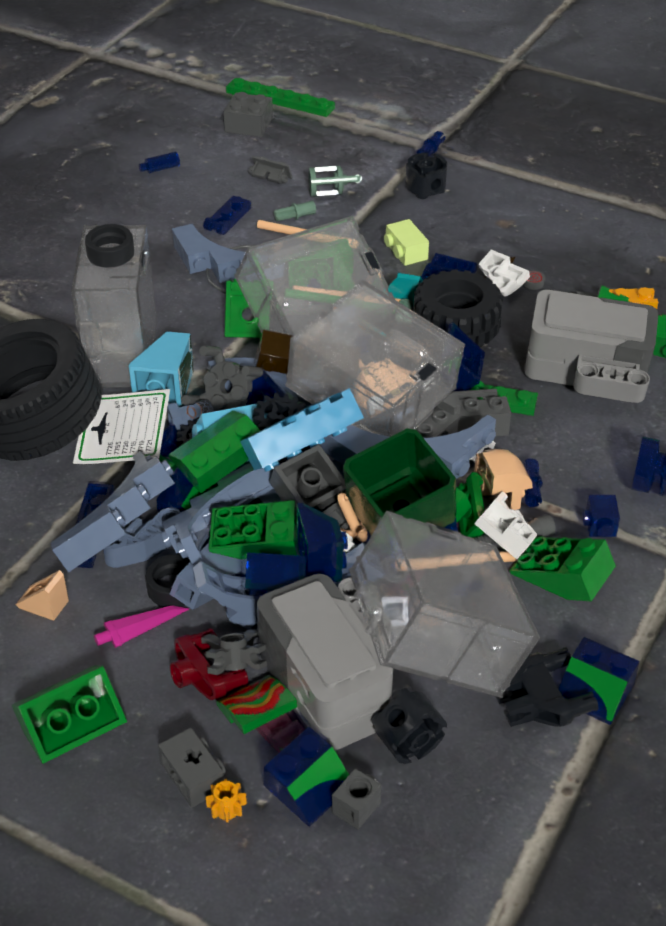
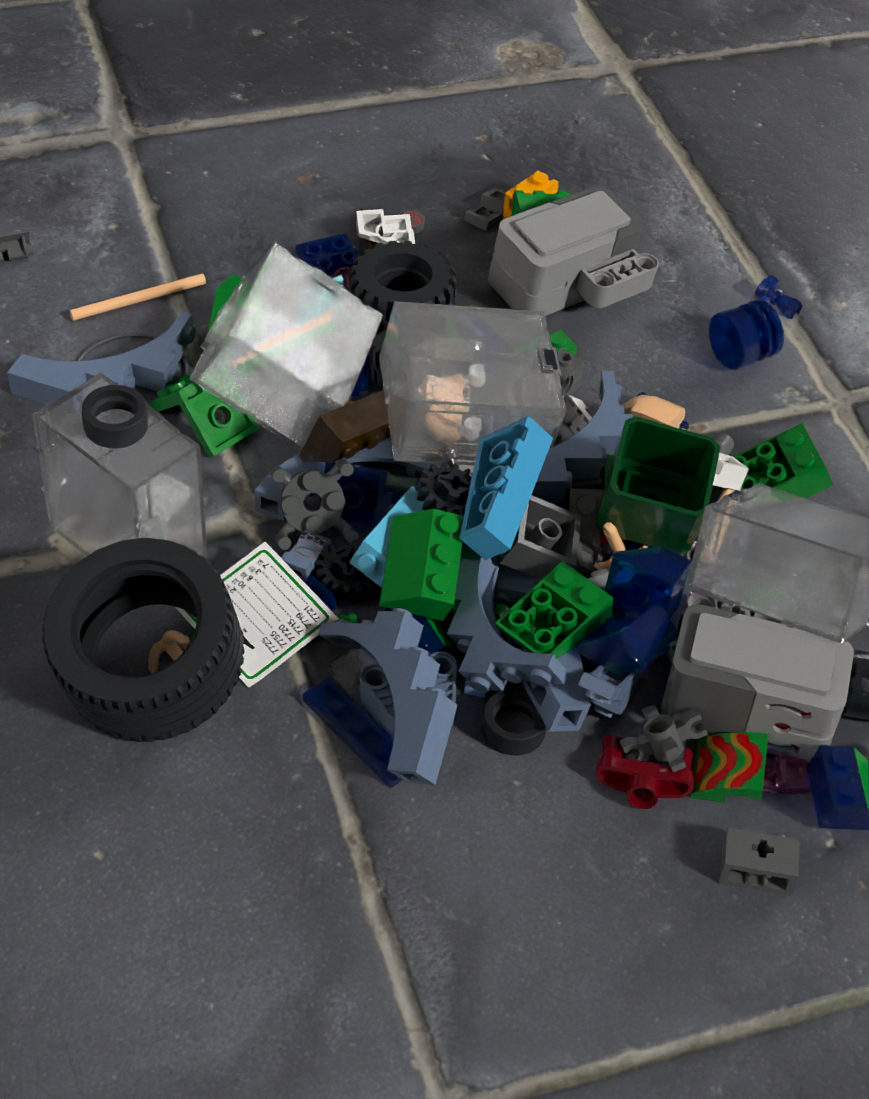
camera: 50 degrees left, 5 degrees up
green slope [12,665,127,764] -> none
light nougat slope [16,570,69,621] -> none
dark pink bar [94,606,189,648] -> none
medium azure slope [129,332,194,407] -> none
clear blue plate [203,196,251,235] -> none
light orange gear [206,779,247,822] -> none
sand green axle [274,201,316,221] -> none
sand green piece [308,165,362,197] -> none
yellowish green brick [384,219,429,266] -> none
black brick [406,153,447,199] -> none
clear blue pin [417,131,445,156] -> none
clear blue brick [583,495,620,537] -> none

